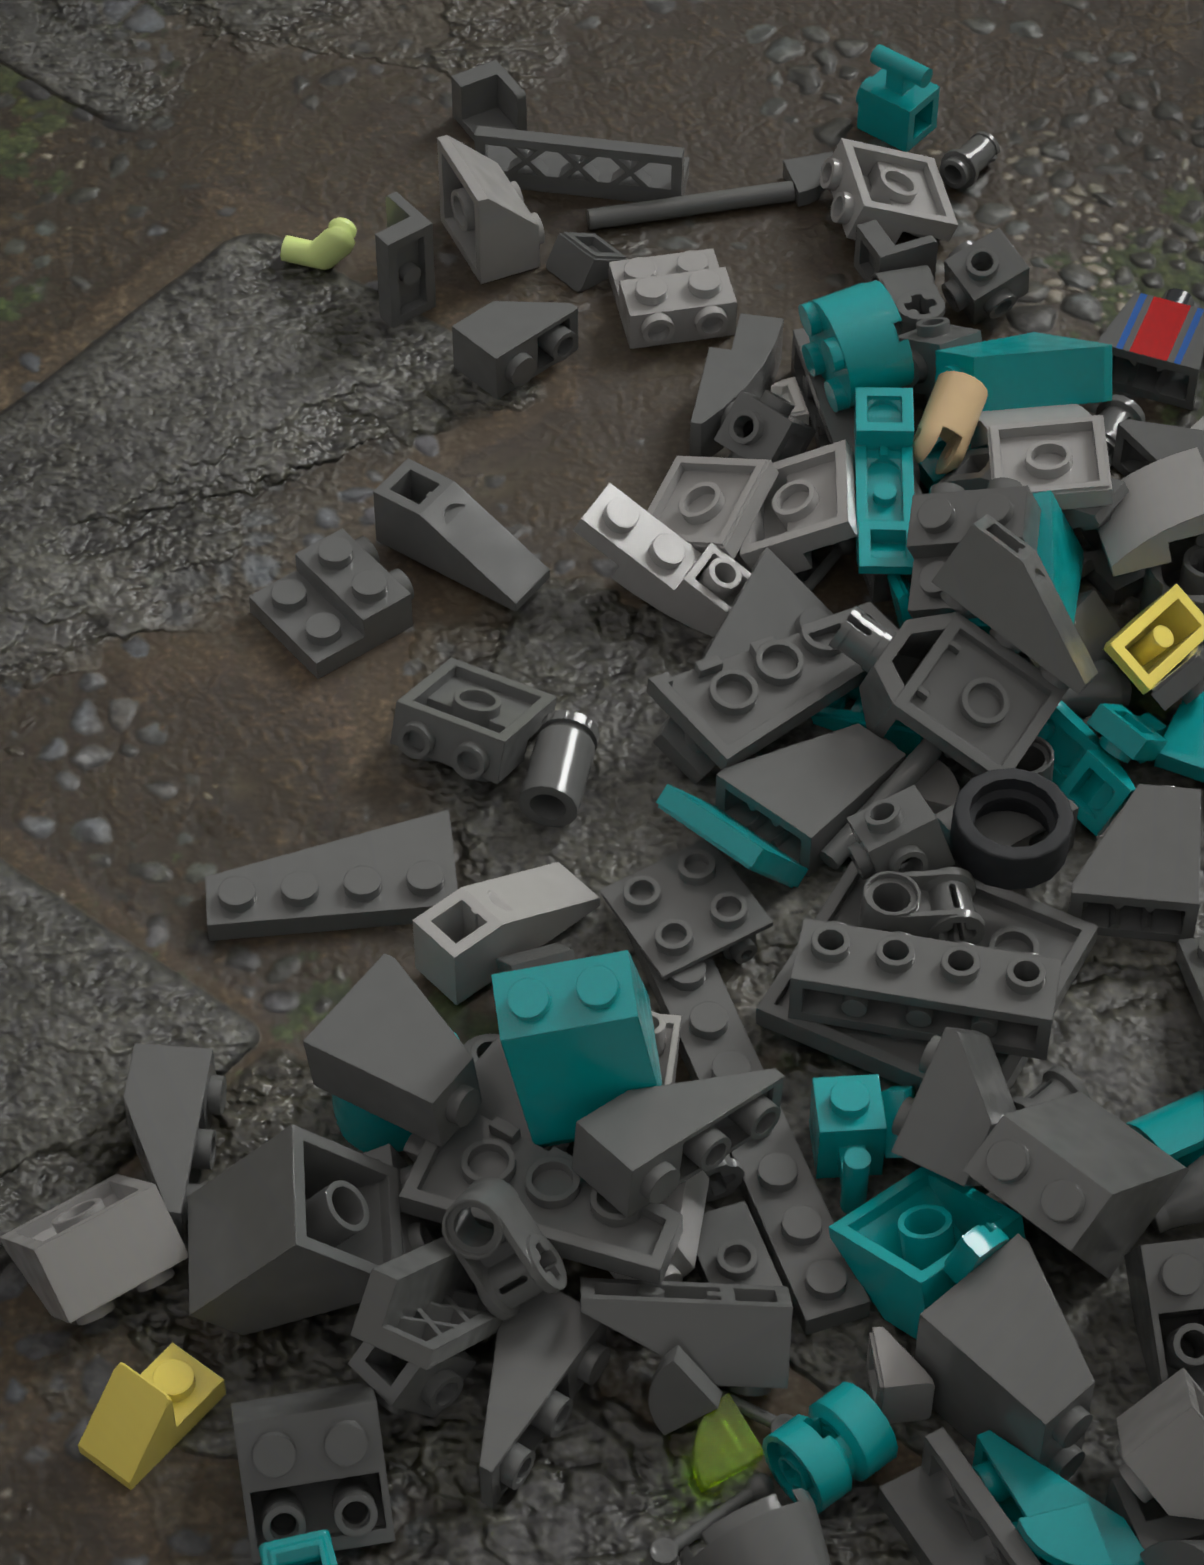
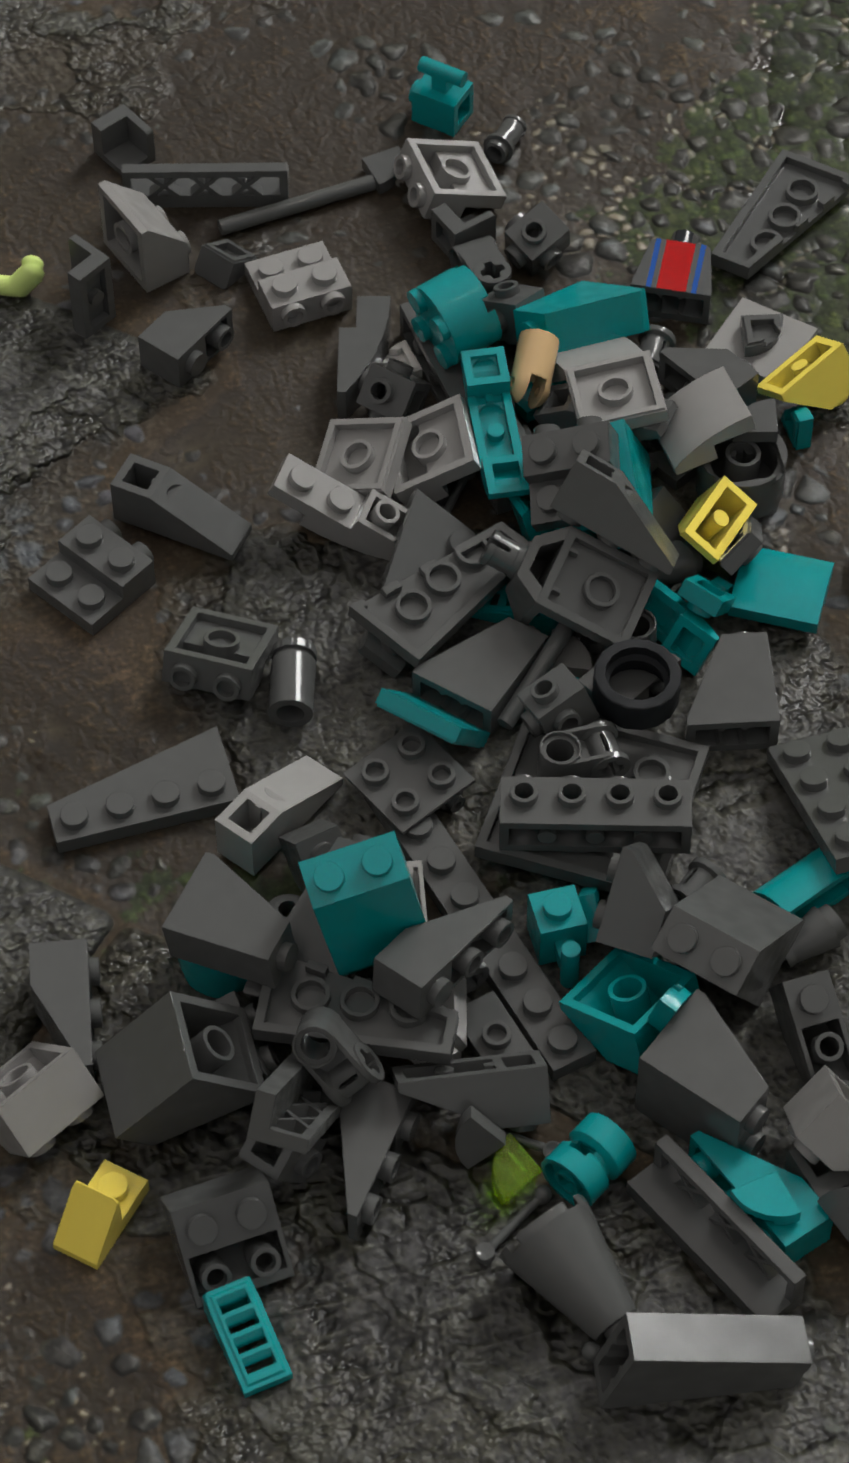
camera: 10 degrees left, 5 degrees up
light grey slope [866,1327,935,1424] -> none

